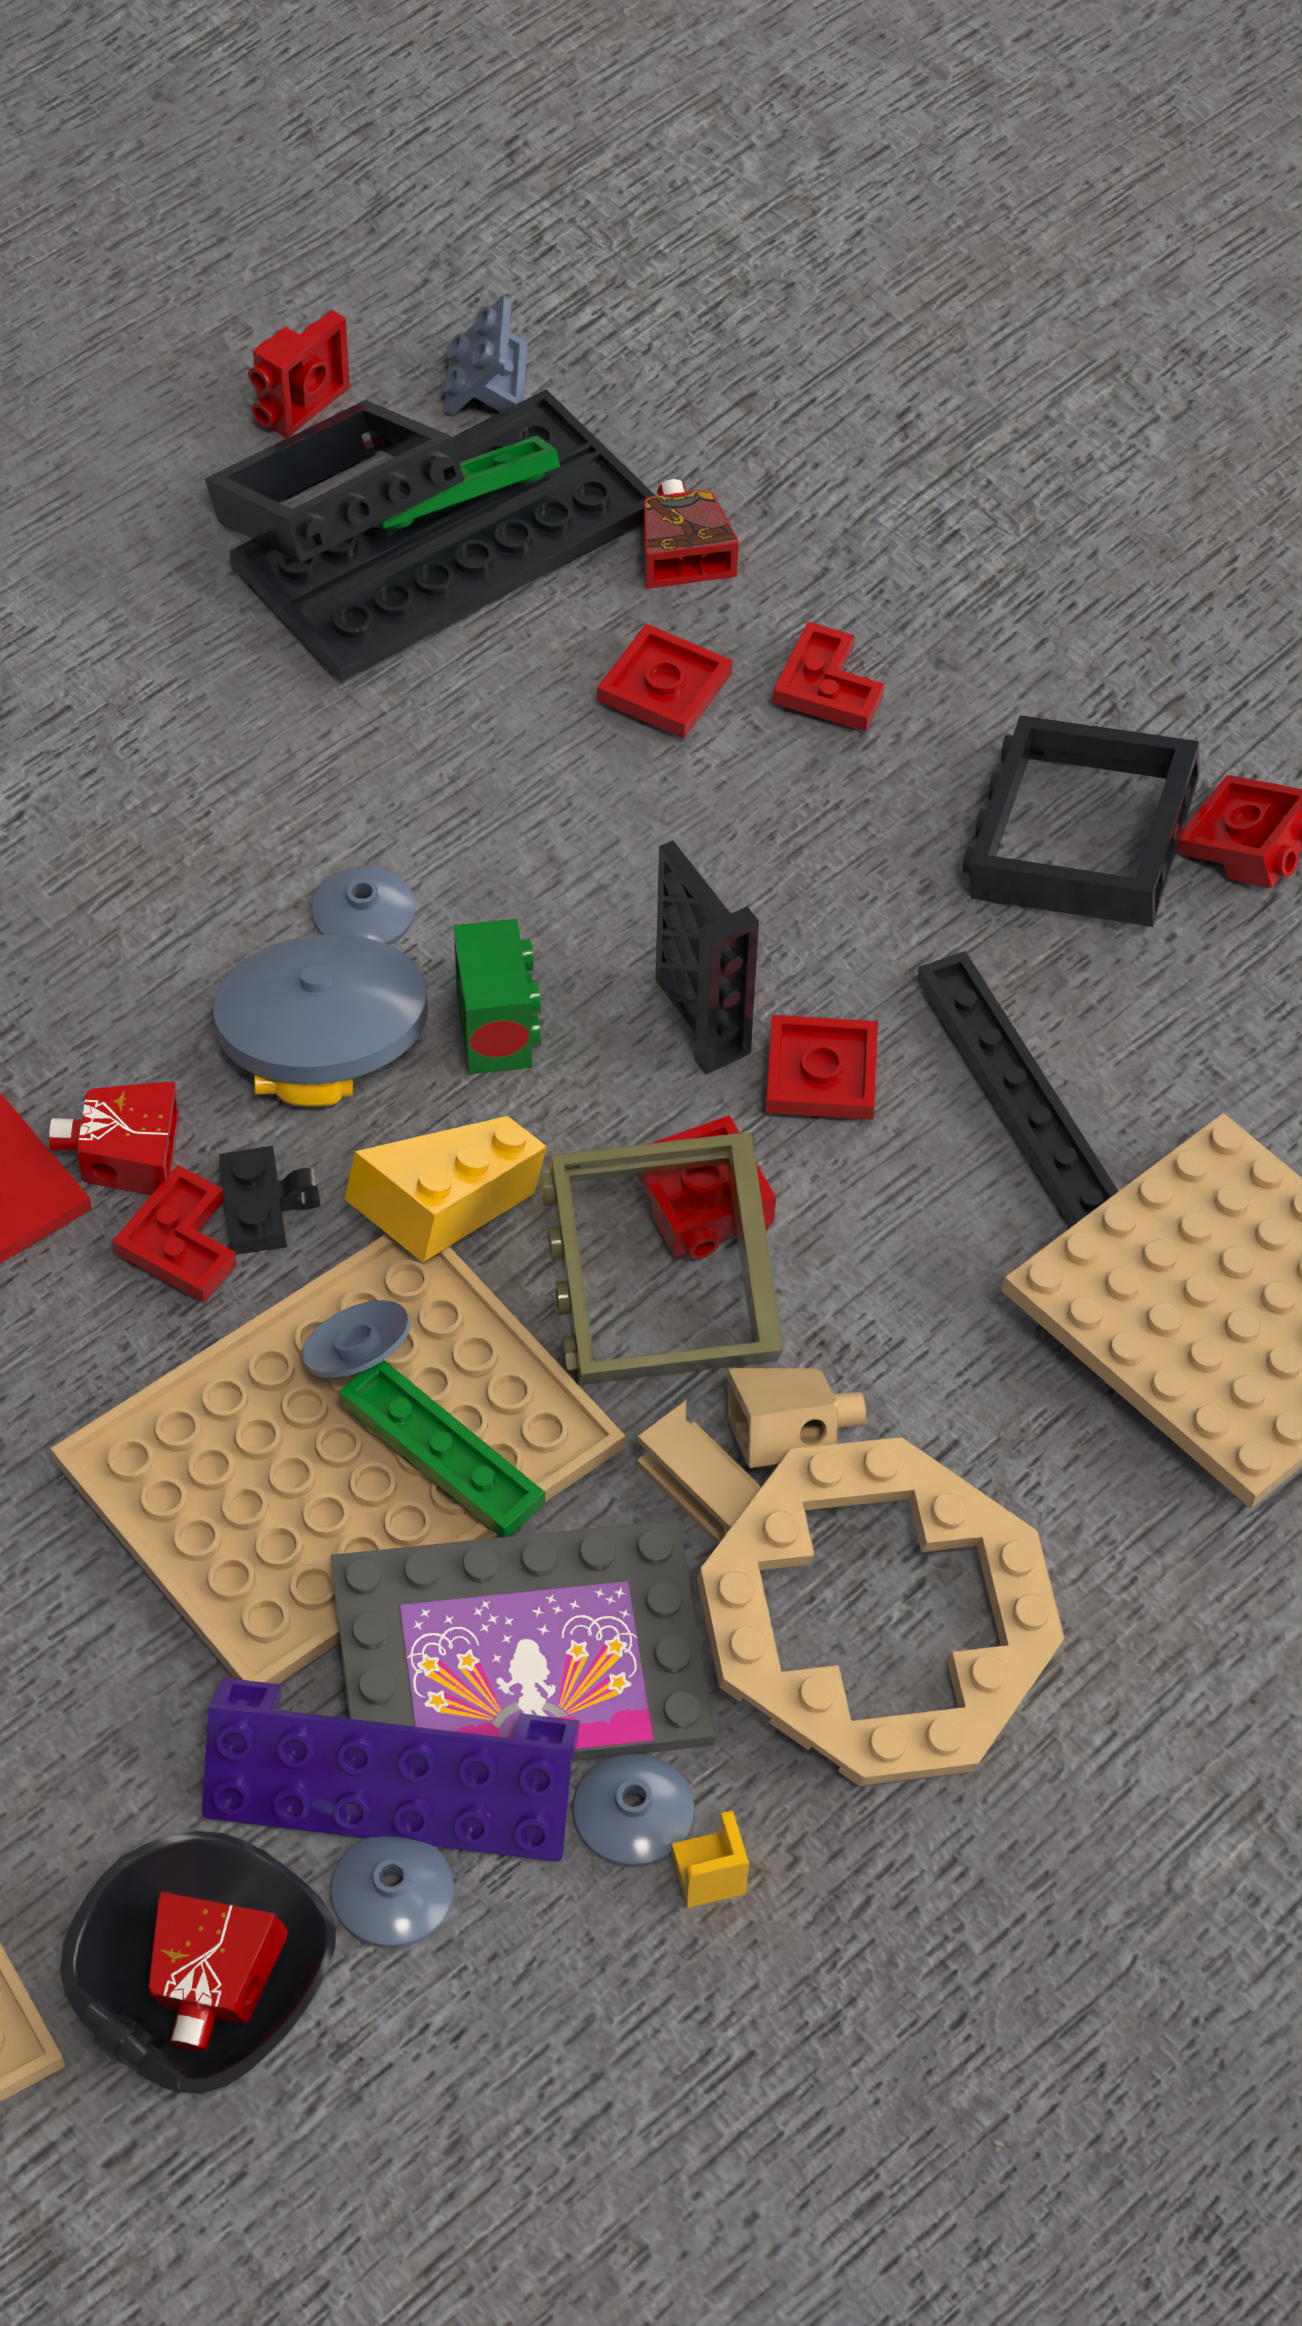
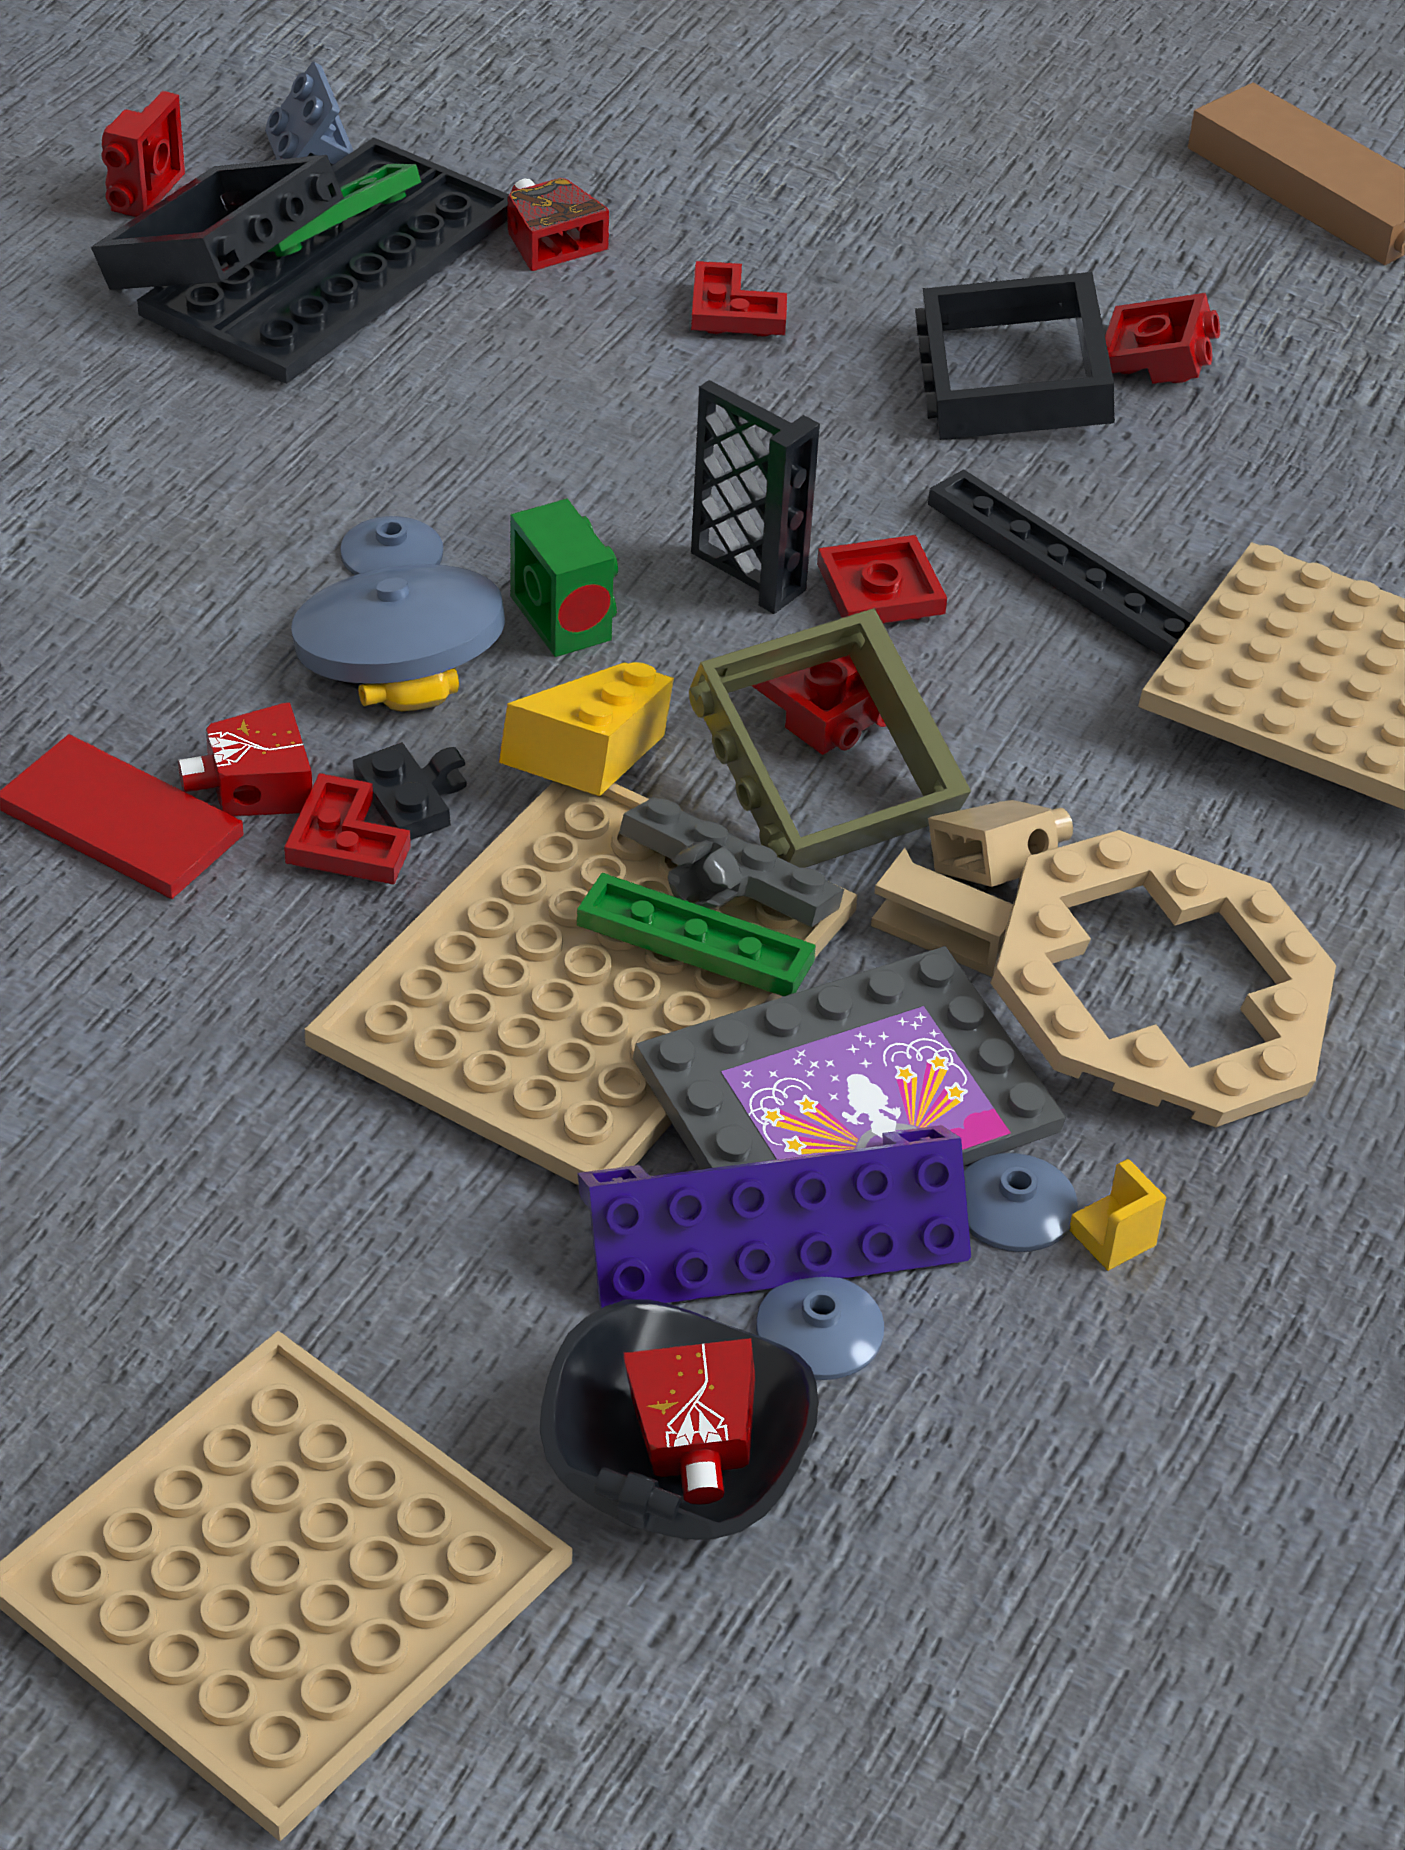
camera: 20 degrees left, 10 degrees down
sand blue dish [302,1300,410,1378] -> none
red plate [597,623,733,738] -> none
none -> dark grey plate [619,797,844,927]

